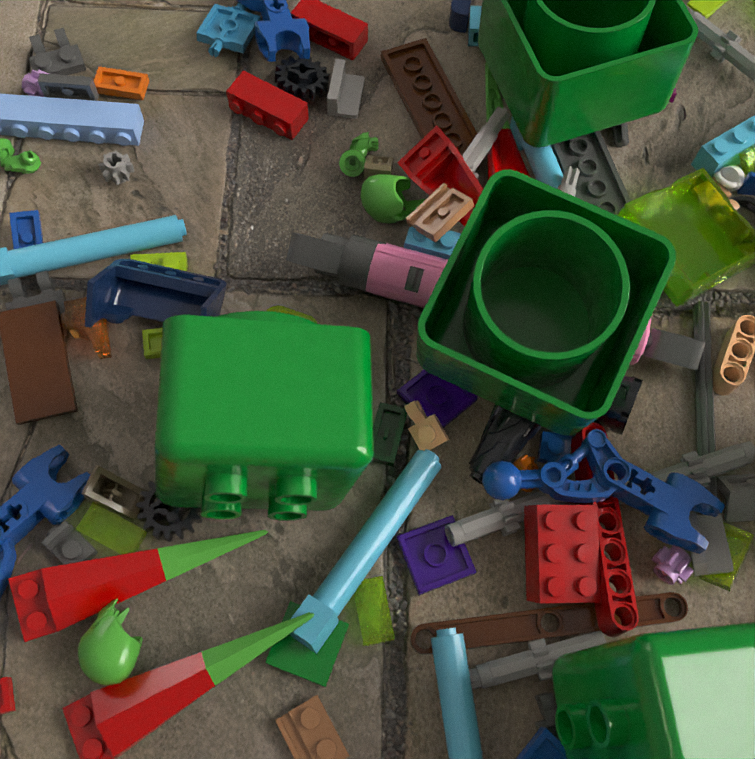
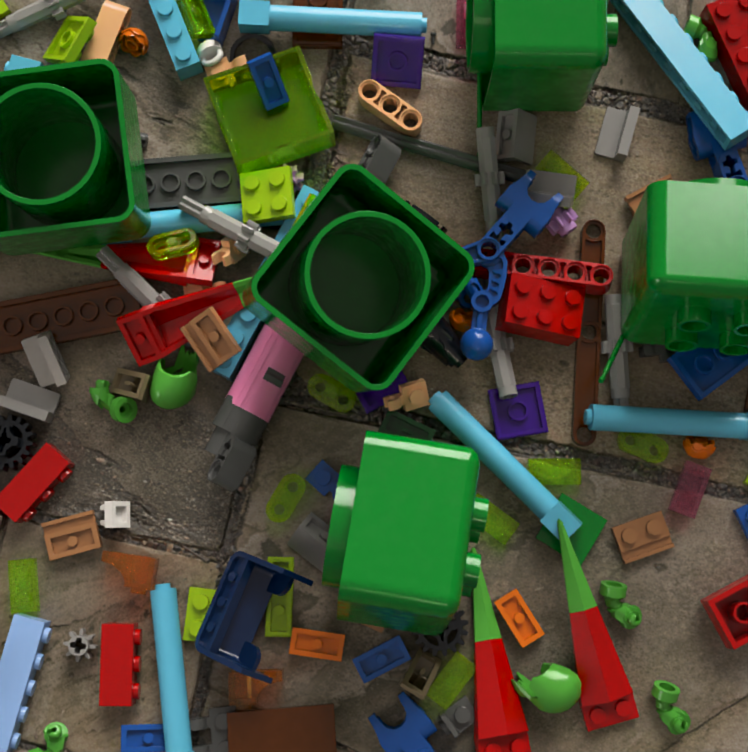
camera: 75 degrees left, 15 degrees up
none -> clear neon green plate [8,558,40,614]
none -> light grey panel [21,330,71,388]
none -> medium nougat plate [41,510,103,561]
none -> lime plate [42,15,97,64]
none -> light nougat beam [81,0,132,63]
none -> red brick [99,622,142,706]
none -> white tile [100,501,130,528]
none -> clear orange arch [101,550,159,595]
none -> orange plate [118,27,149,57]
none -> clear neon green plate [147,228,199,261]
none -> blue plate [246,52,290,111]
none -> orange plate [289,627,346,662]
none -> clear neon green plate [307,374,356,413]
none -> blue plate [352,635,411,684]
none -> clear neon green plate [476,493,520,545]
none -> orange plate [493,588,545,648]
none -> green piece [598,334,625,383]
none -> bright green arm [599,580,642,630]
none -> clear neon green plate [617,432,669,464]

